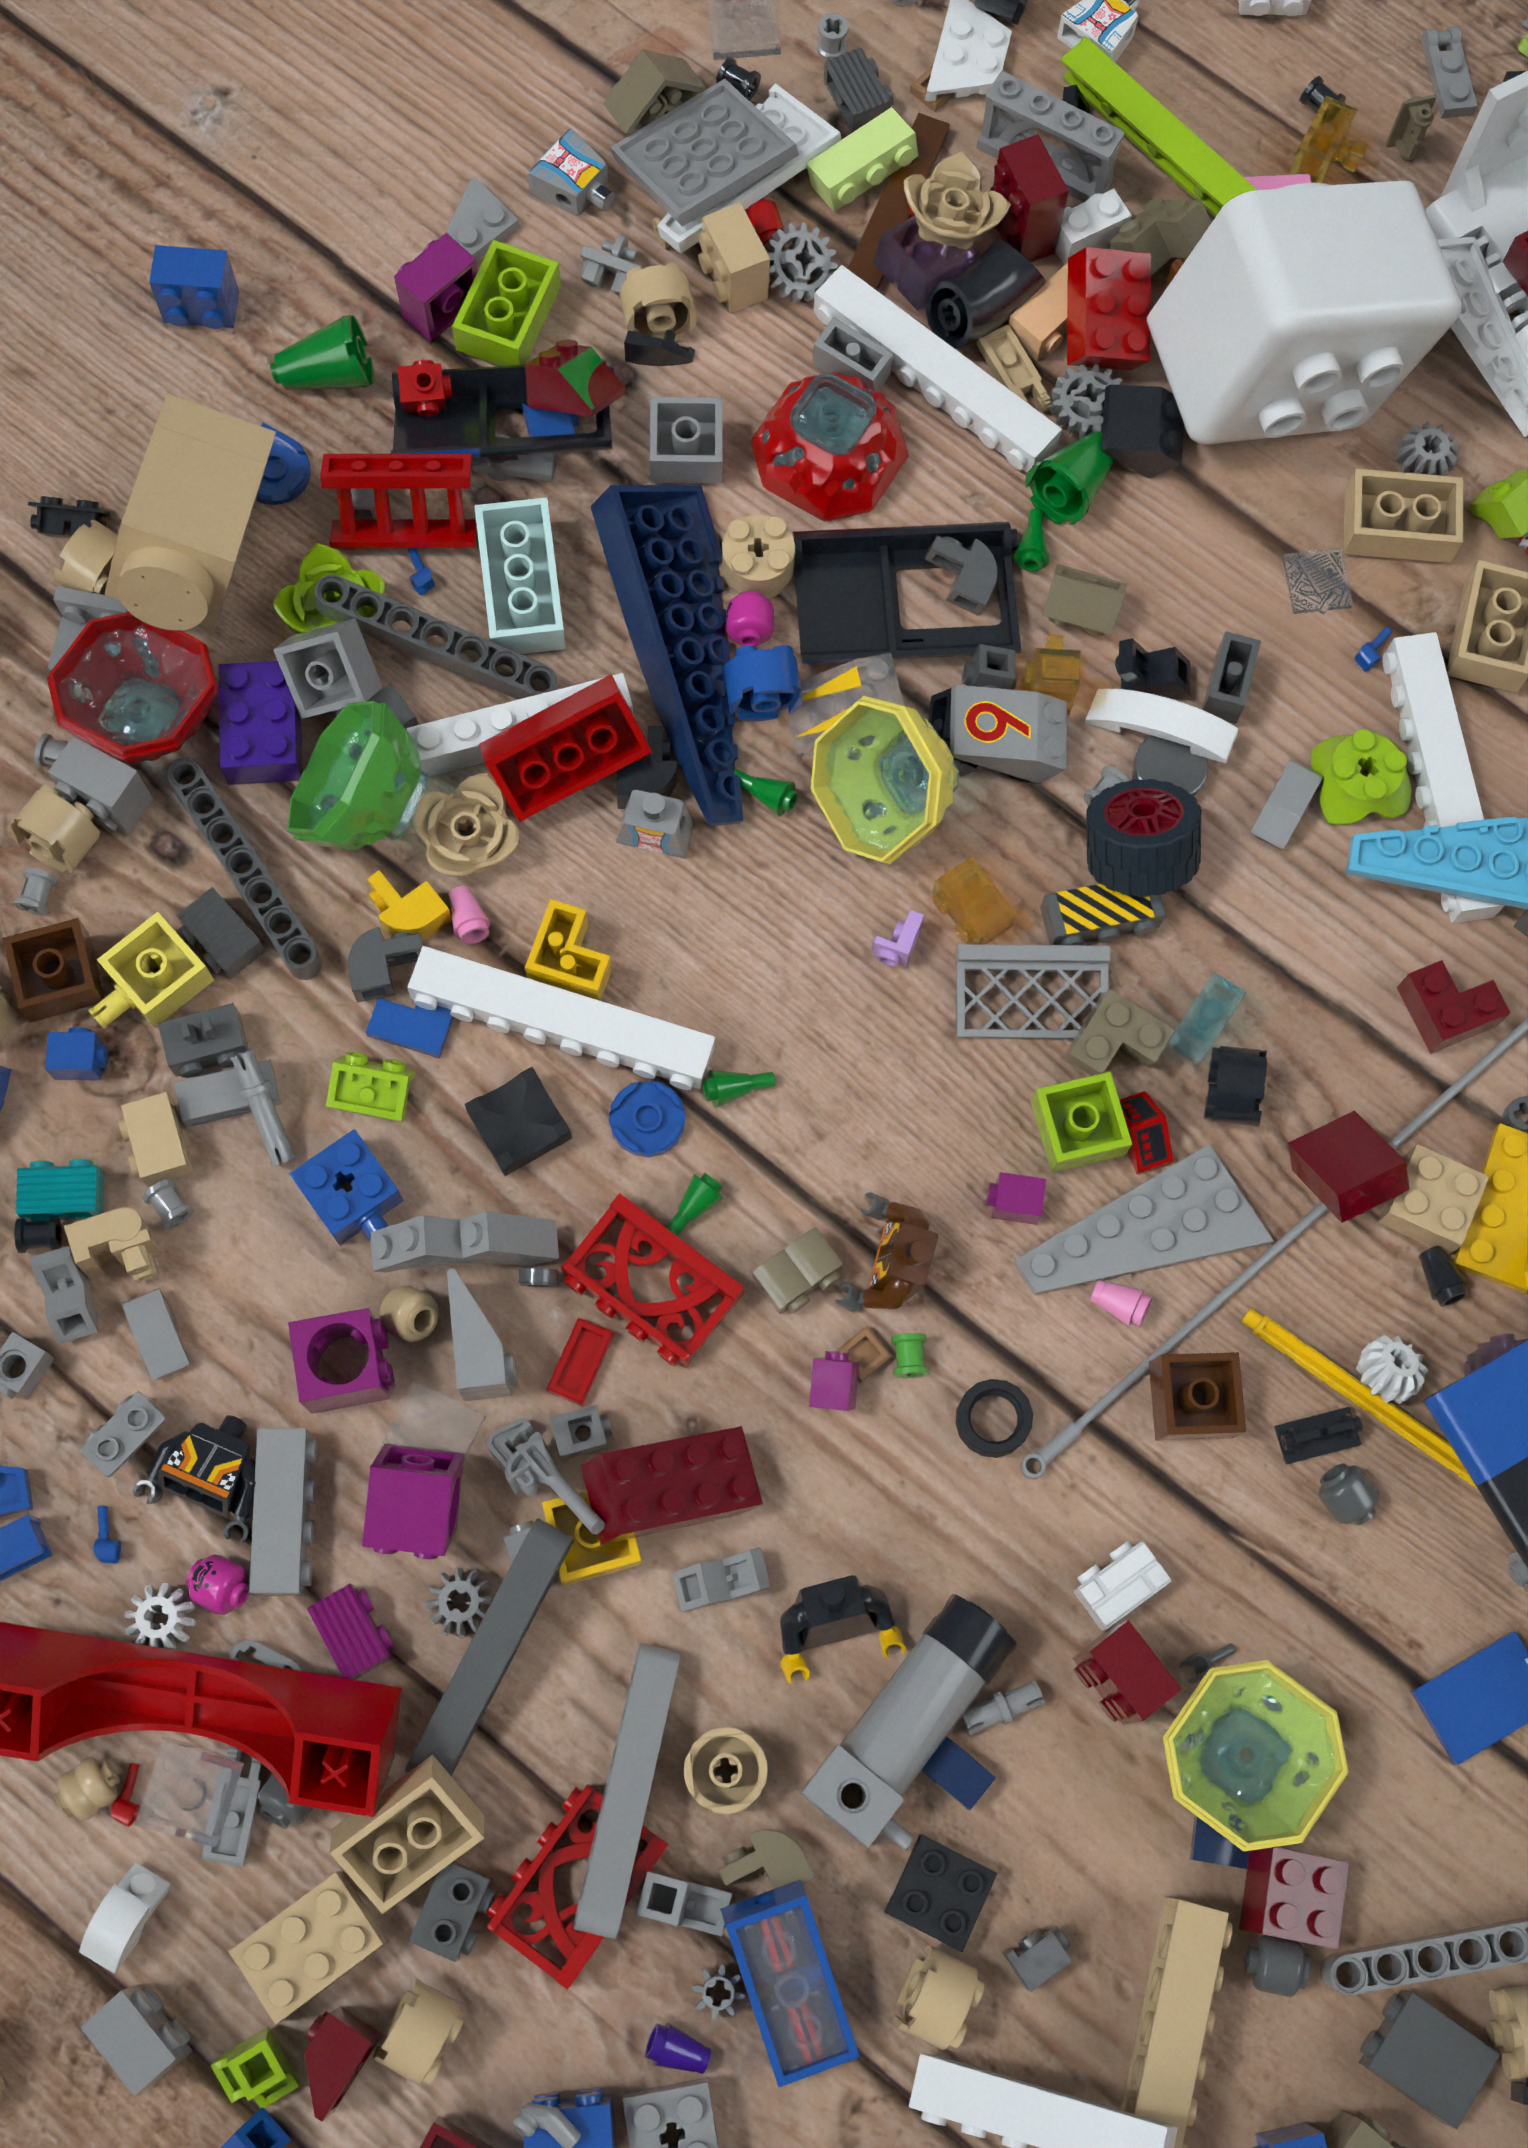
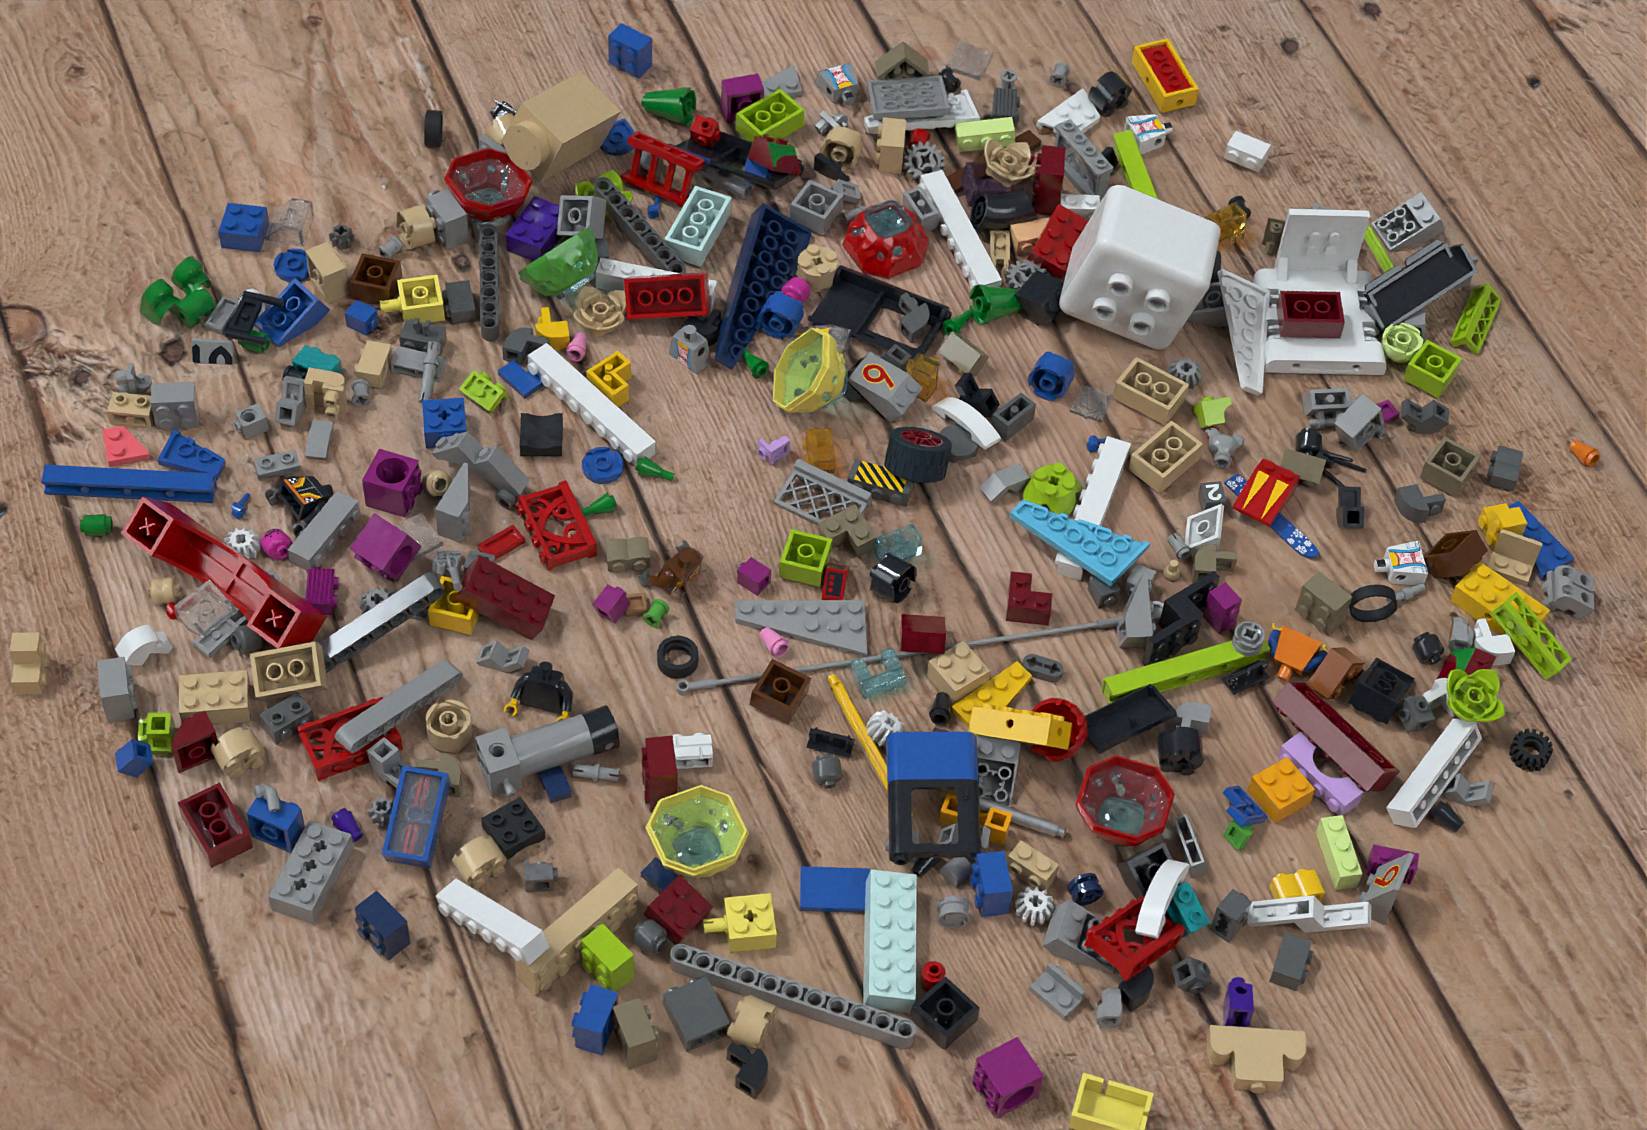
camera: 30 degrees right, 20 degrees down
none -> lime brick [581,924,634,992]
none -> light yellow brick [703,893,777,953]
none -> light grey bracket [830,179,861,204]
none -> light grey pin [842,205,866,225]
none -> clear light blue connector [850,647,907,700]
none -> blue brick [1028,352,1075,401]

